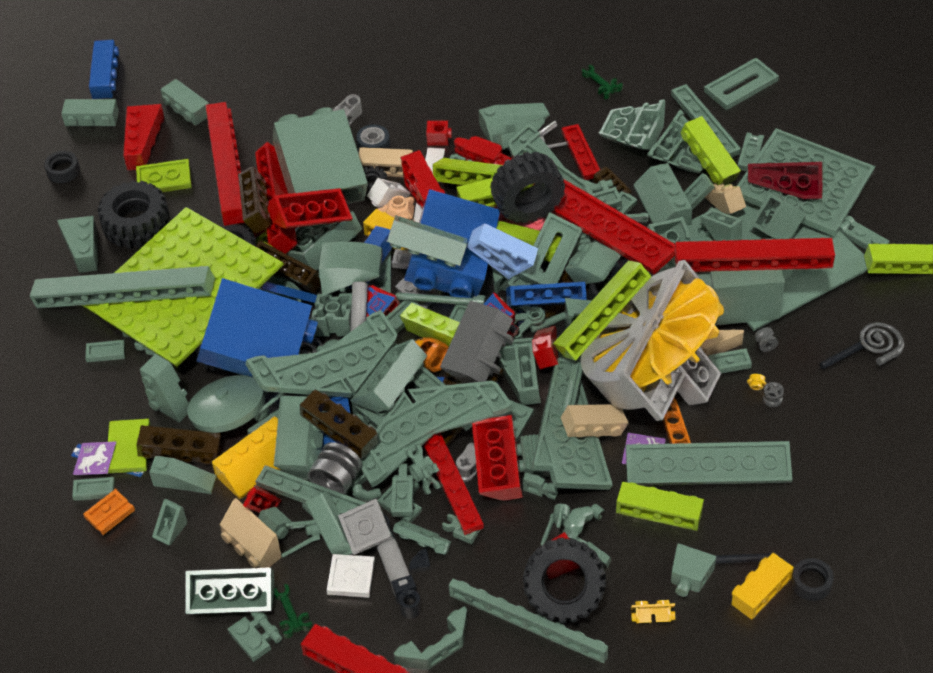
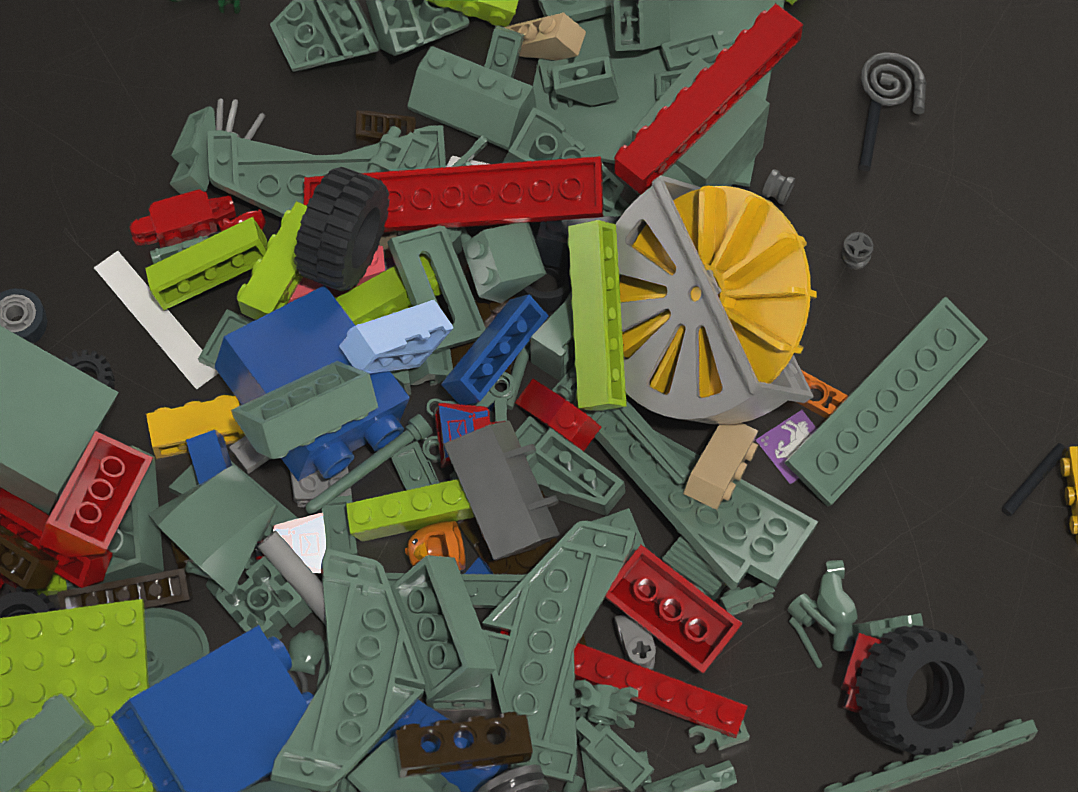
camera: 50 degrees left, 15 degrees up
blue sticker [262,282,317,303] -> none
tan brick [359,148,413,177] -> none
white slope [367,178,410,208] -> none
light nougat rock [378,196,414,220] -> none
red wedge [400,150,445,209] -> none
red brick [426,121,452,146] -> none
sand green wedge [479,103,550,142] -> none
red plate [562,124,600,180] -> none
lime brick [616,482,704,531] -> none
yellow hinge [630,600,675,624] -> none
sand green torso [671,543,716,597] -> none
yellow plate [747,374,767,390] -> none

